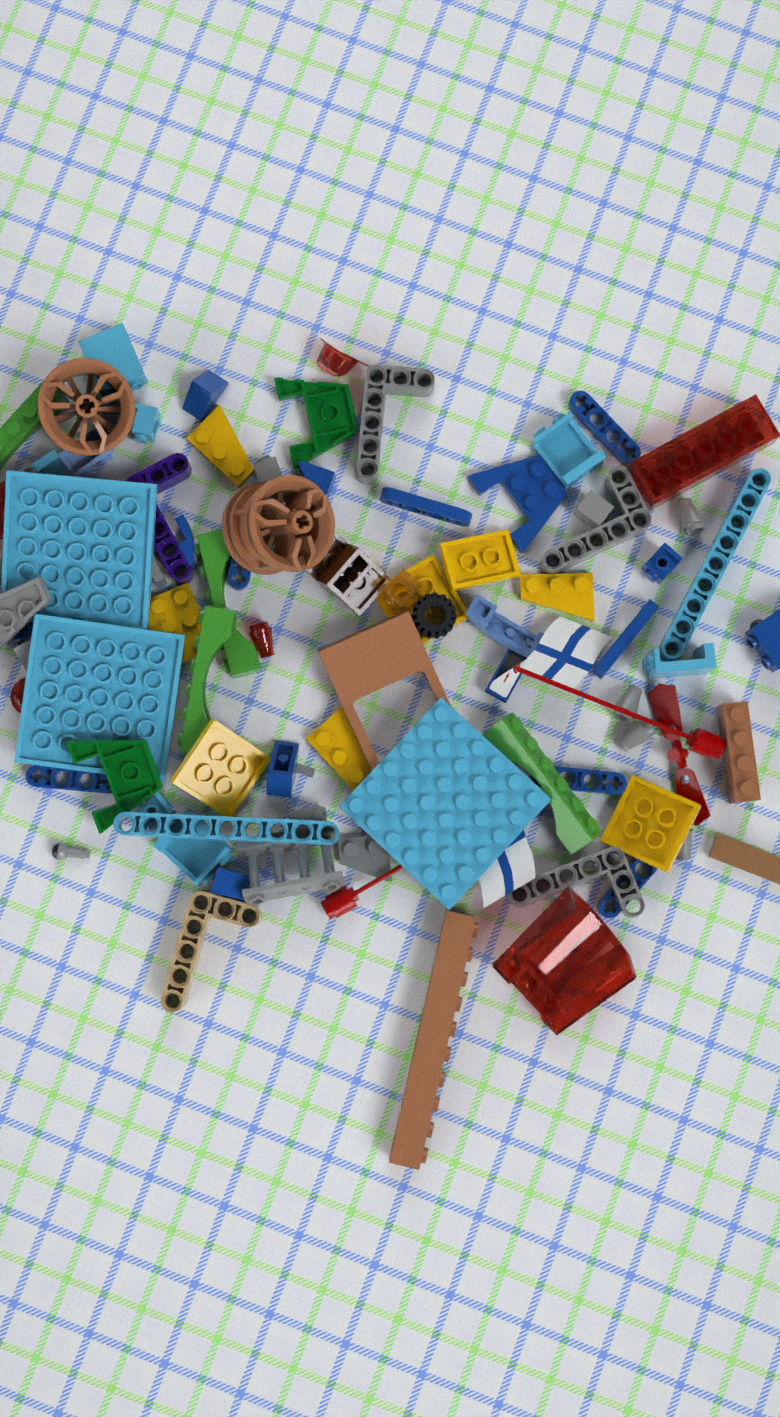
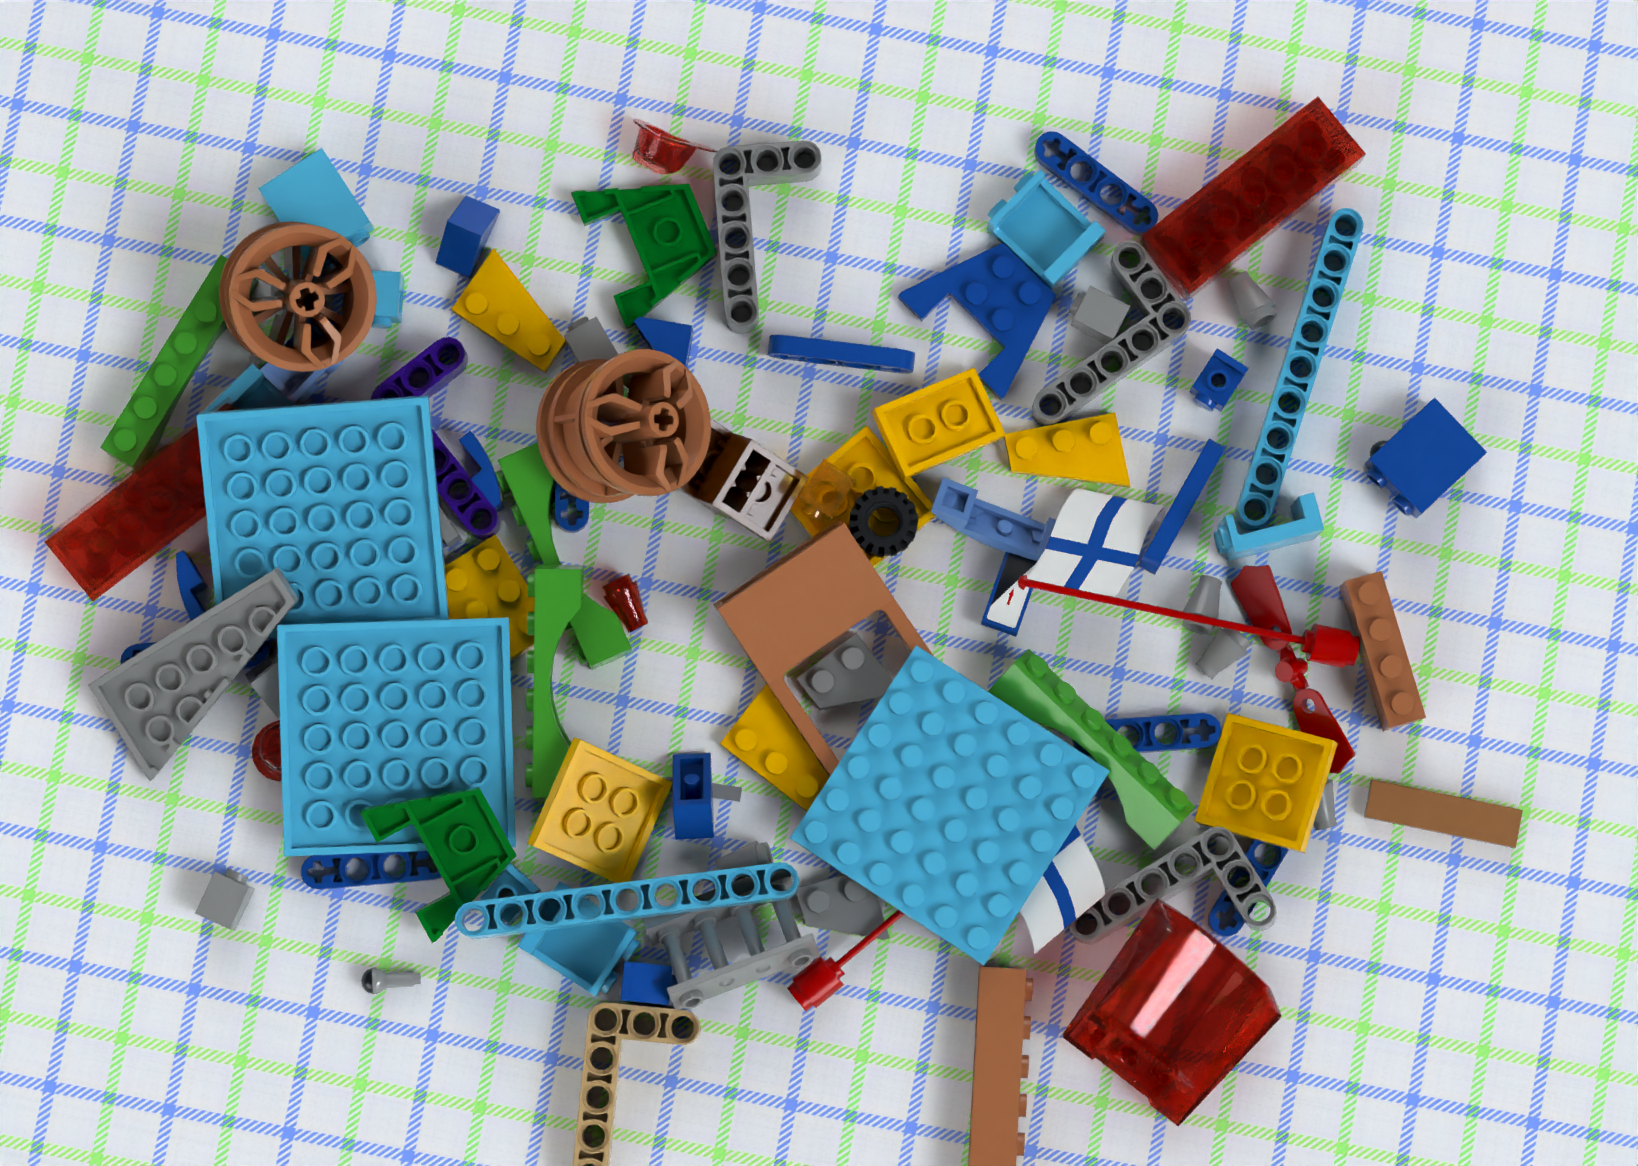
camera: 10 degrees left, 0 degrees up
none -> light grey wing [796,632,893,710]

